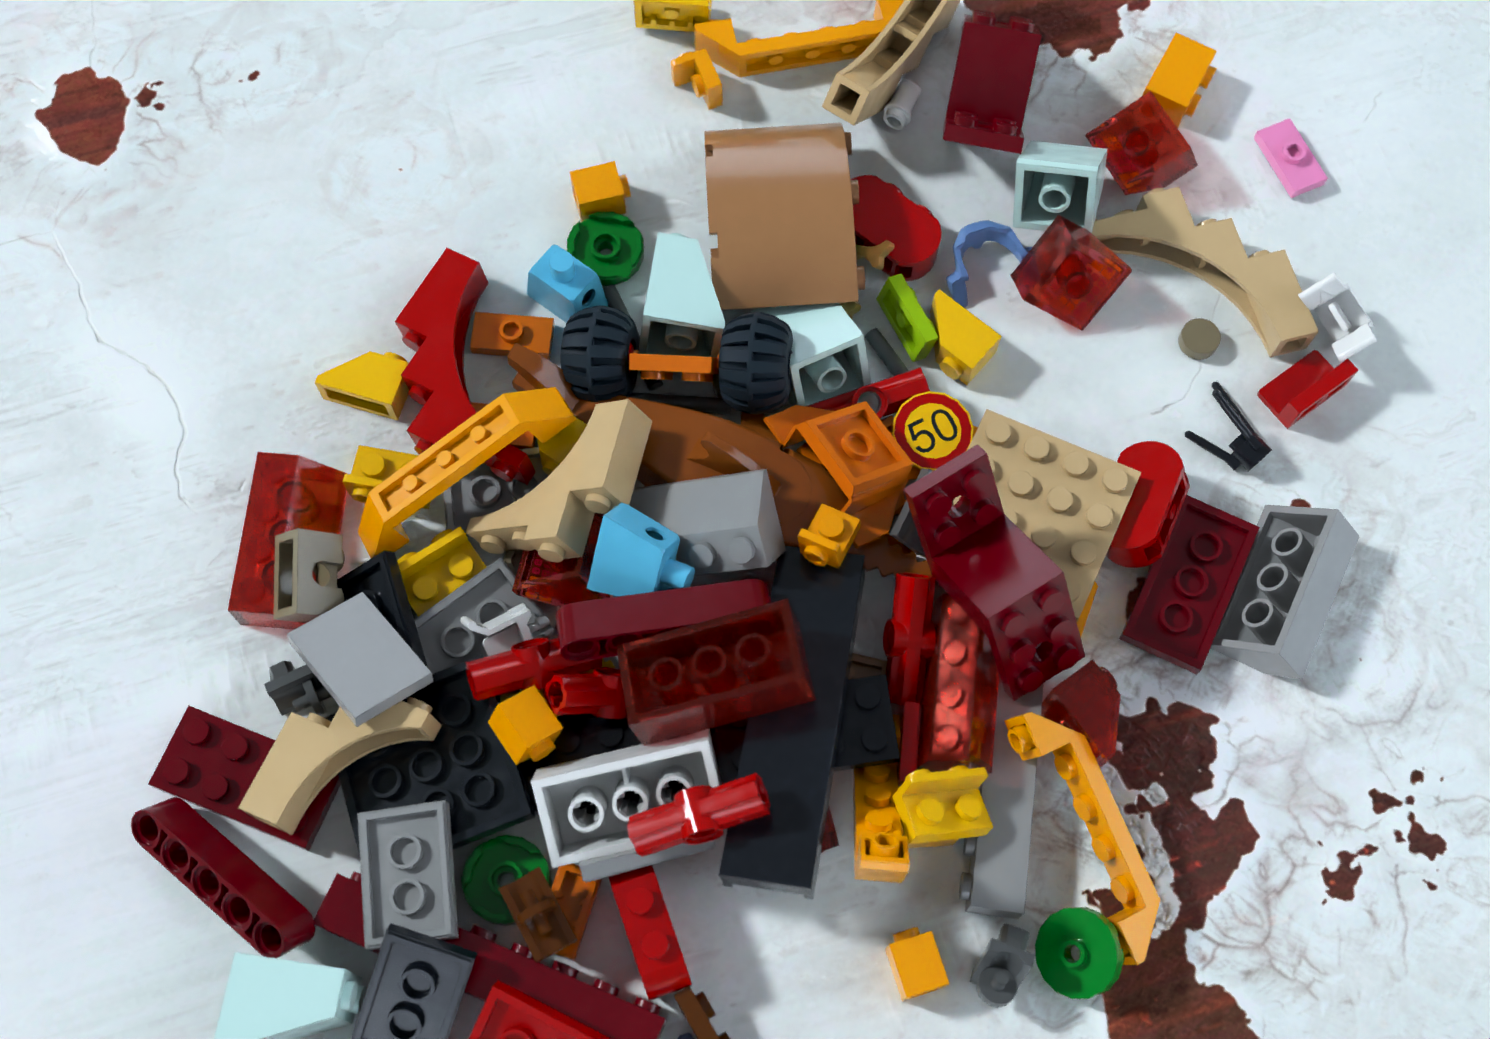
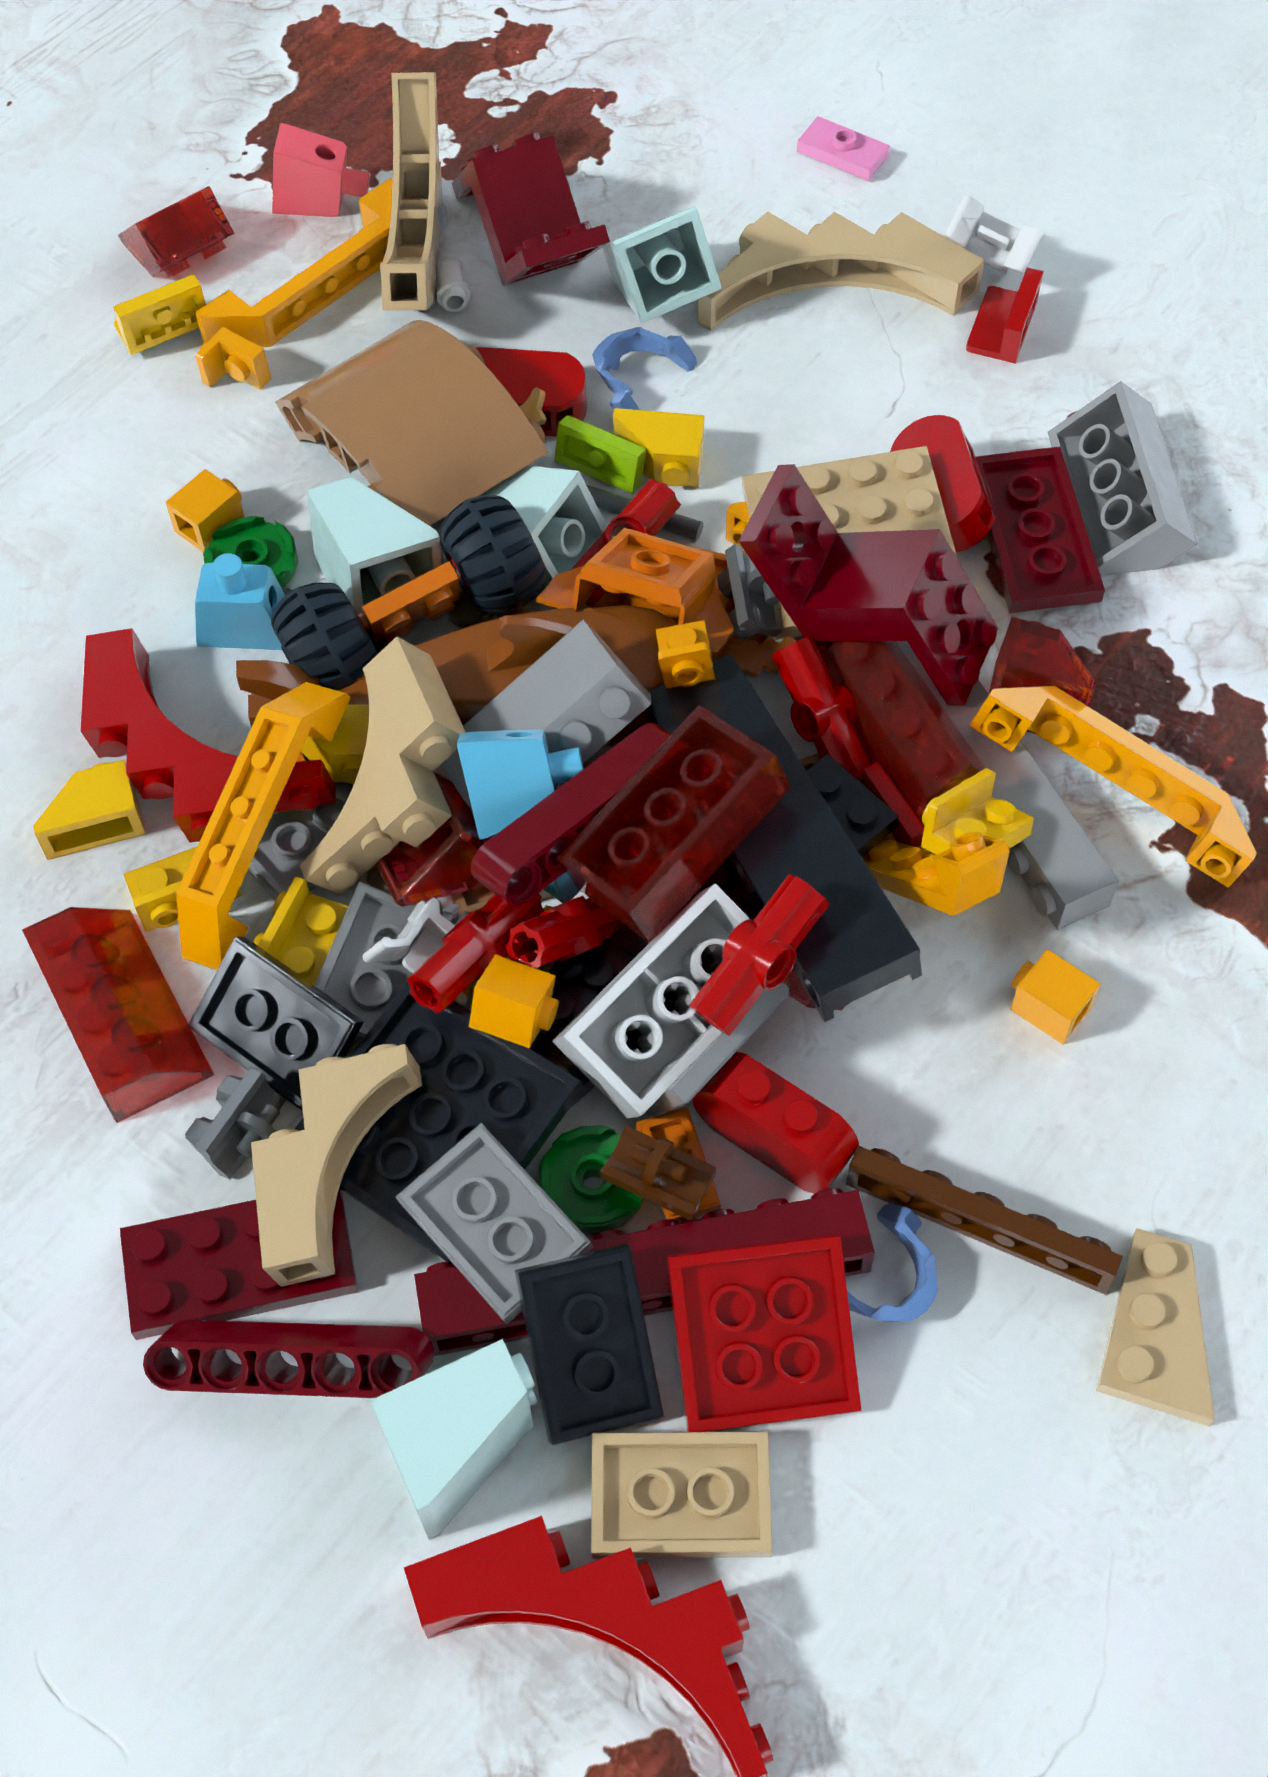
camera: 30 degrees left, 10 degrees down
dark tan brick [273,528,345,623] -> none
light grey tile [287,592,434,727] -> none
orange plate [470,312,555,360] -> none
piece [892,391,974,471] -> none
dark grey hips [969,923,1035,1007] -> none
clear red slope [1010,214,1132,331] -> none
green plate [1035,907,1124,999] -> none
clear red slope [1085,91,1198,195] -> none
light orange brick [1137,32,1217,128] -> none
dark tan tile [1178,318,1221,360] -> none
black plant [1185,381,1272,472] -> none

